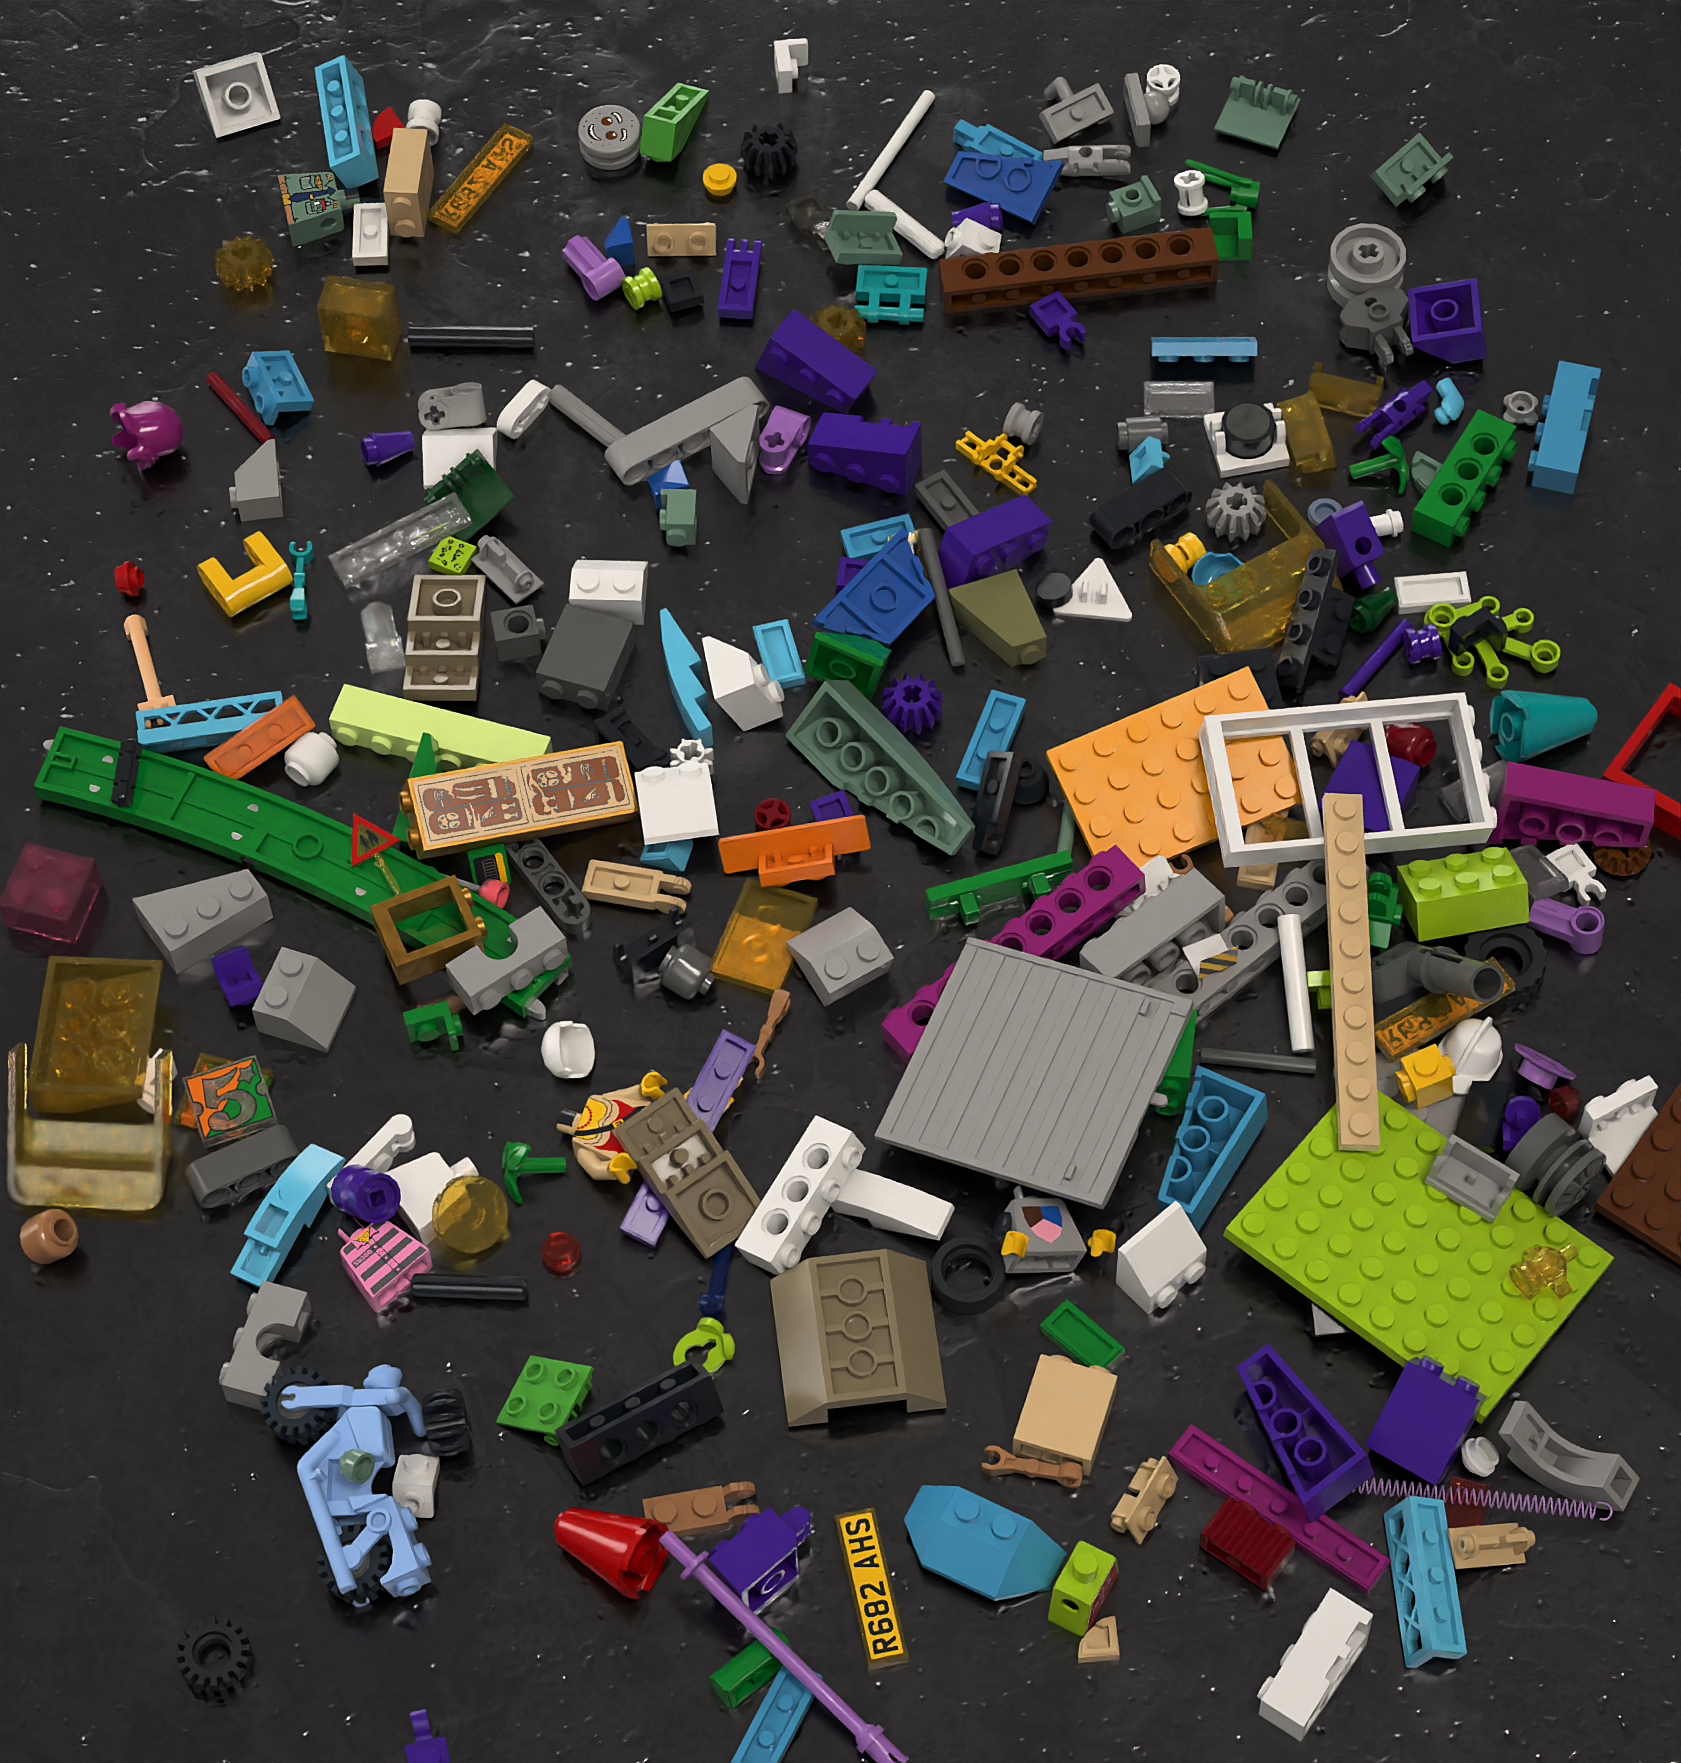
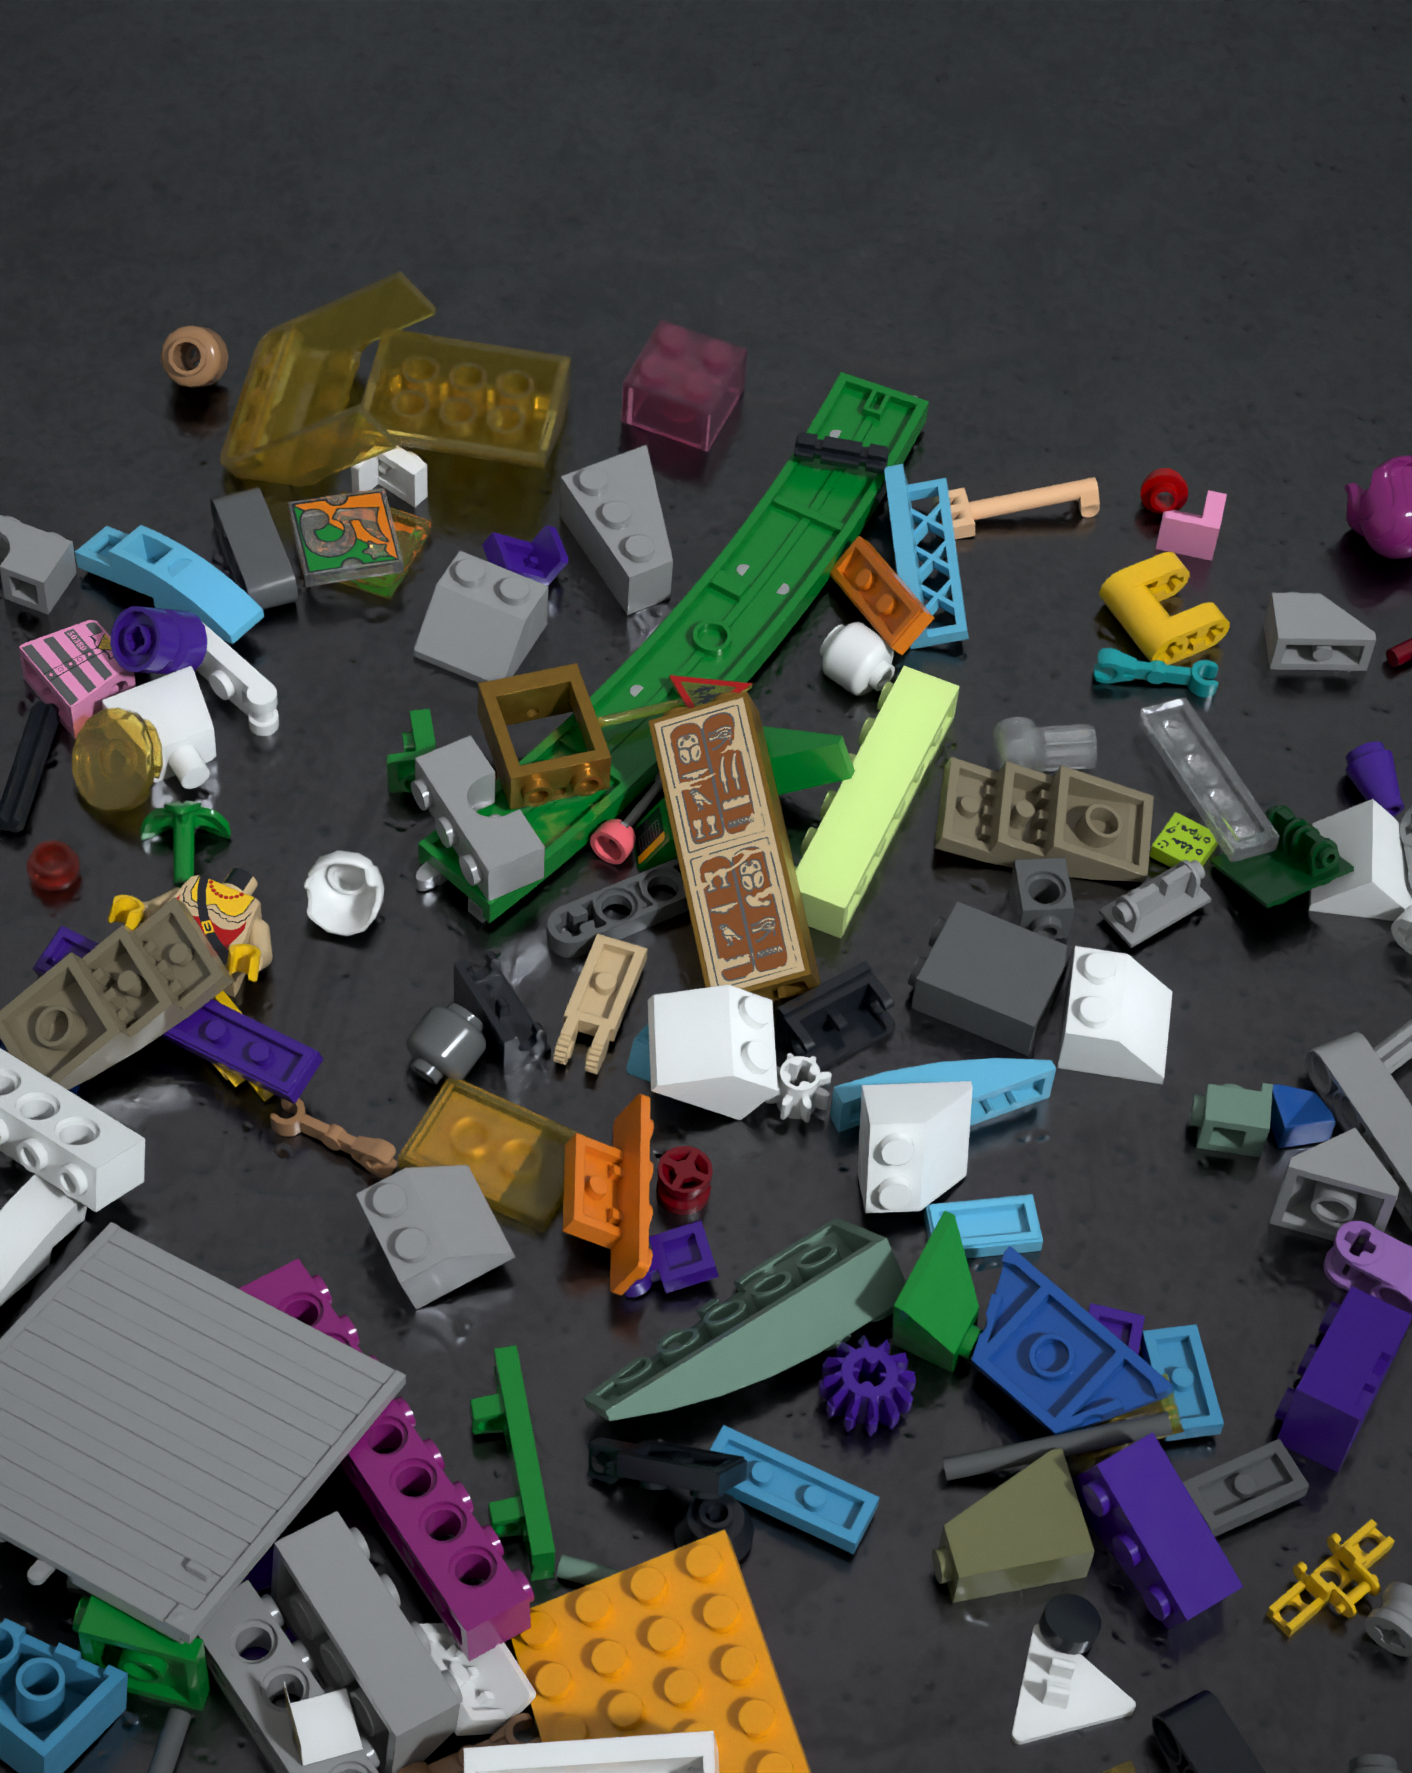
camera: 90 degrees right, 5 degrees down
none -> bright pink panel [1155,490,1227,561]

